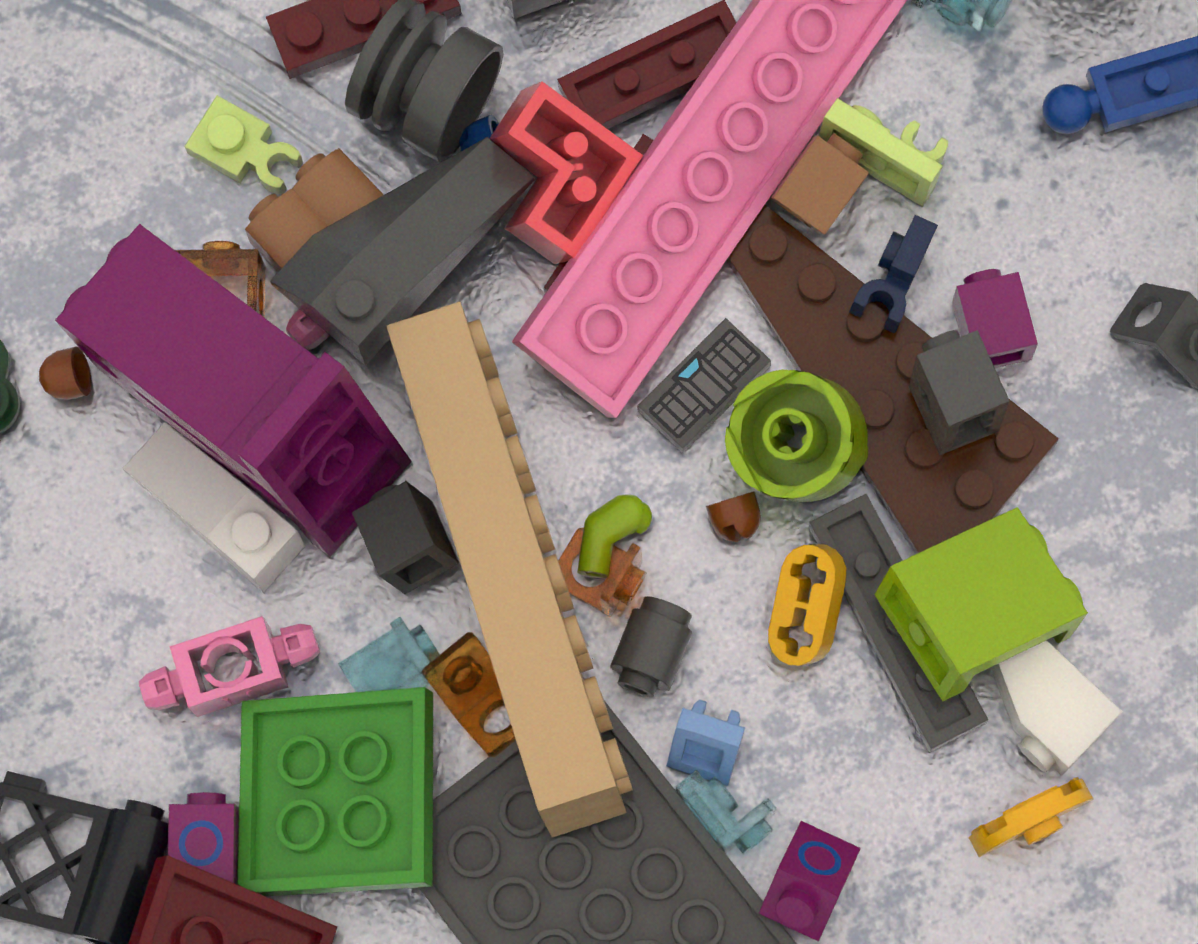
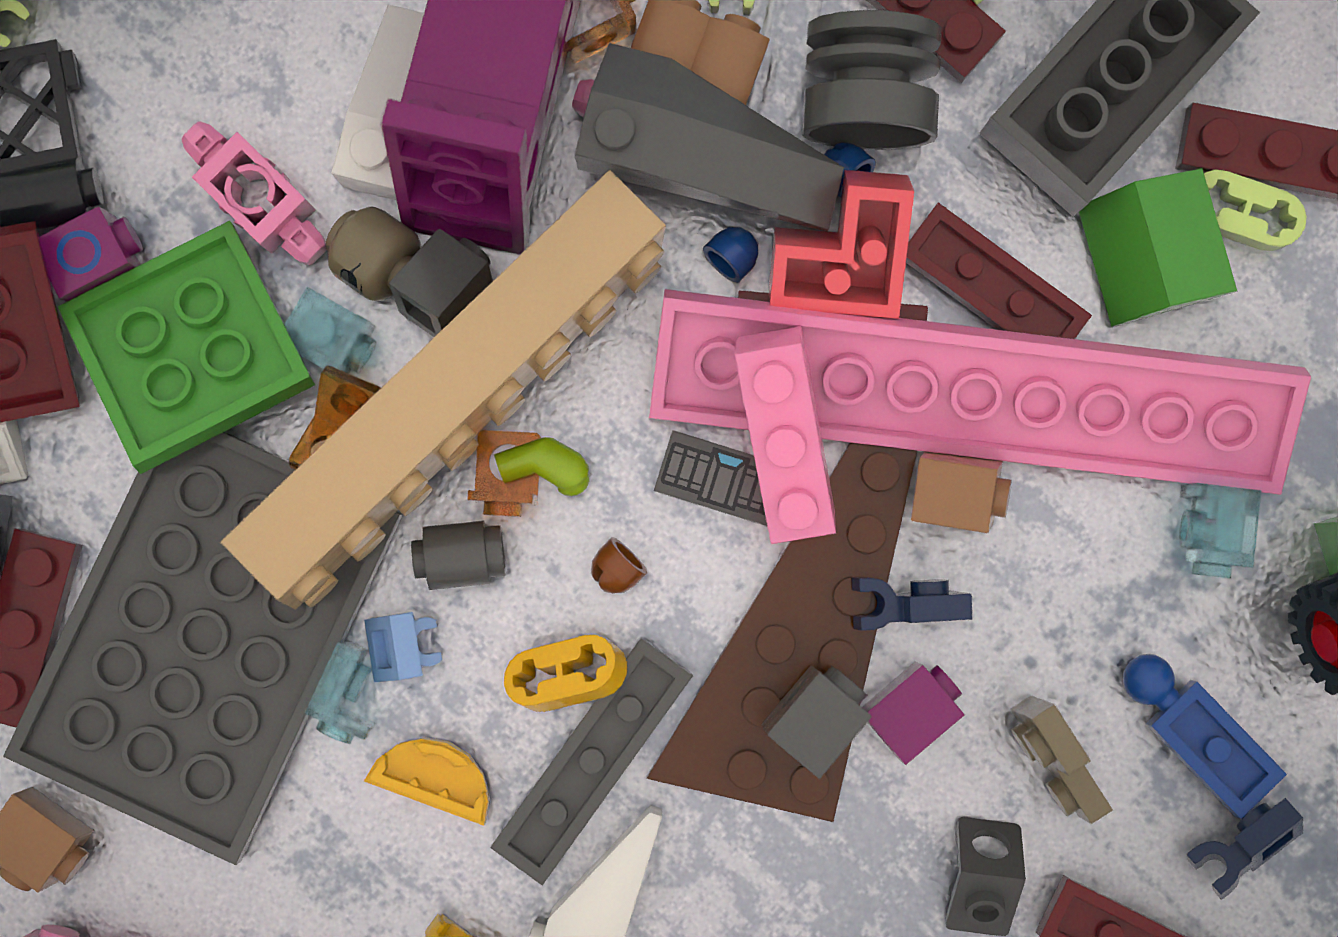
camera: 55 degrees right, 10 degrees up
lime brick [725,369,869,502] -> none
magenta brick [758,821,861,942] -> none
yellowish green plate [819,98,948,207] -> none
lime panel [874,507,1088,701] -> none
none -> dark tan head [326,206,421,302]
none -> yellow plate [364,737,490,826]
none -> blue hinge [703,227,758,283]
none -> bright pink brick [734,326,836,544]
none -> dark tan plate [1010,696,1113,824]

